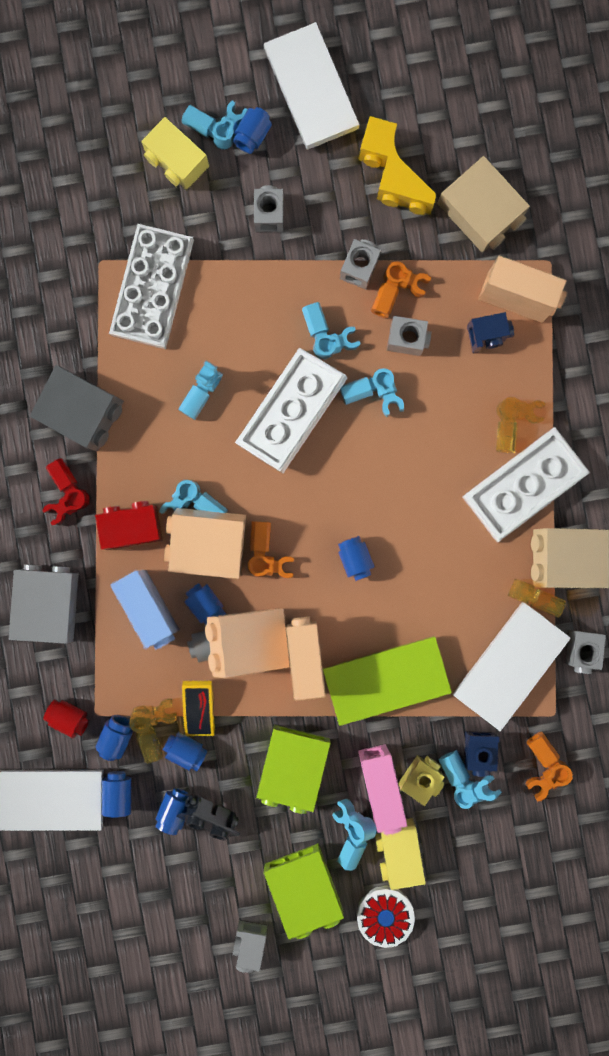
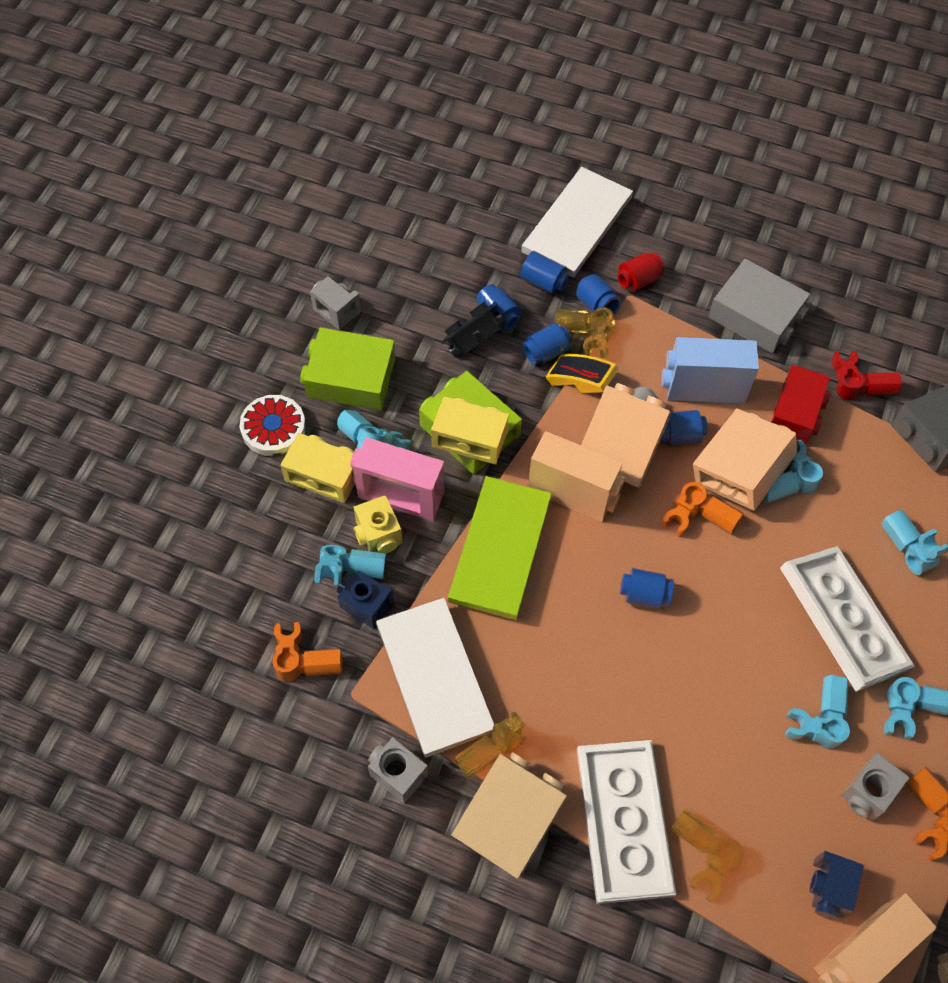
camera: 120 degrees right, 25 degrees down
none -> light yellow brick [431,396,509,464]

